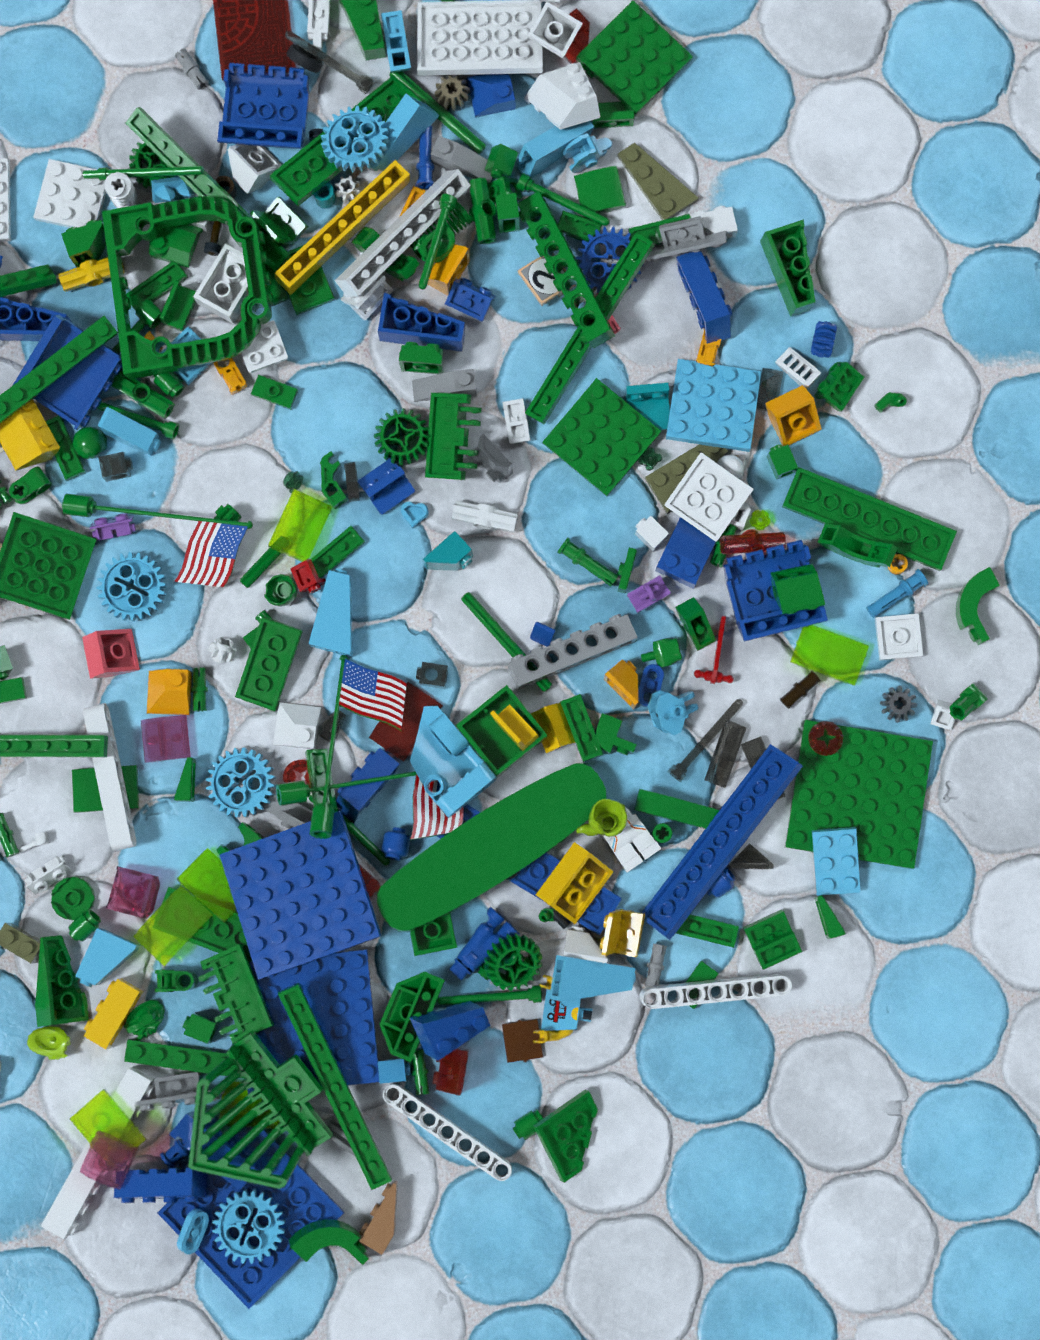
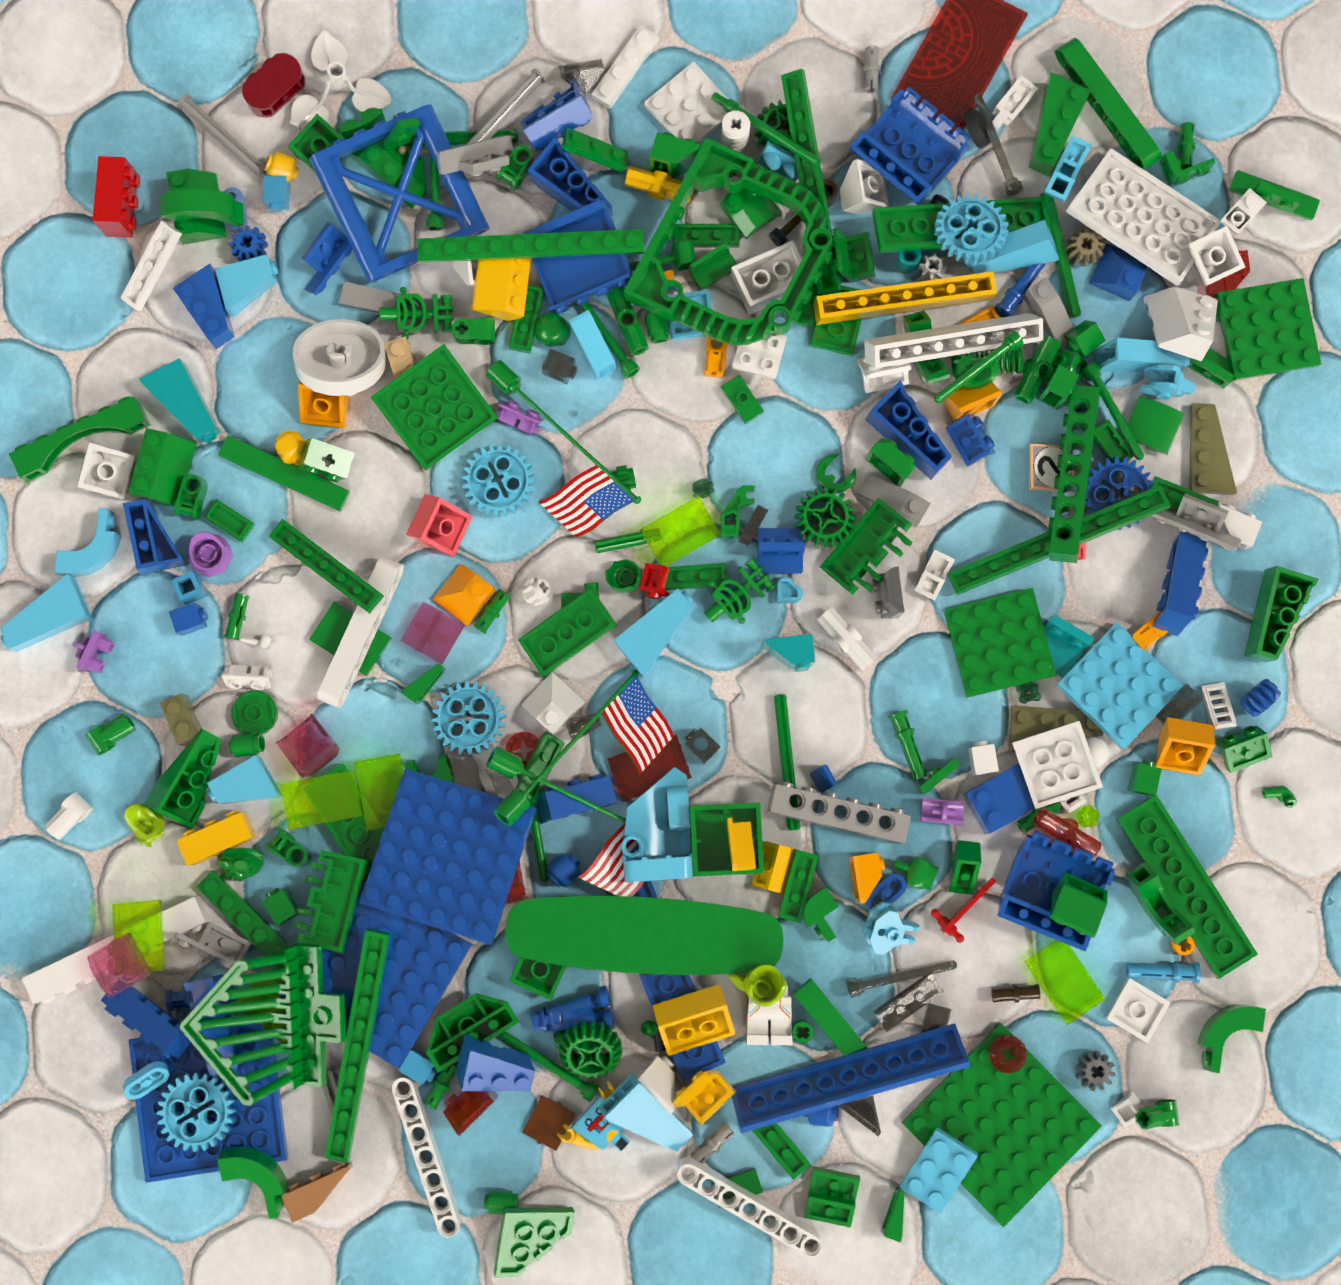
camera: 30 degrees right, 0 degrees up
none -> green torso [703,557,776,624]
none -> green head [816,454,856,493]

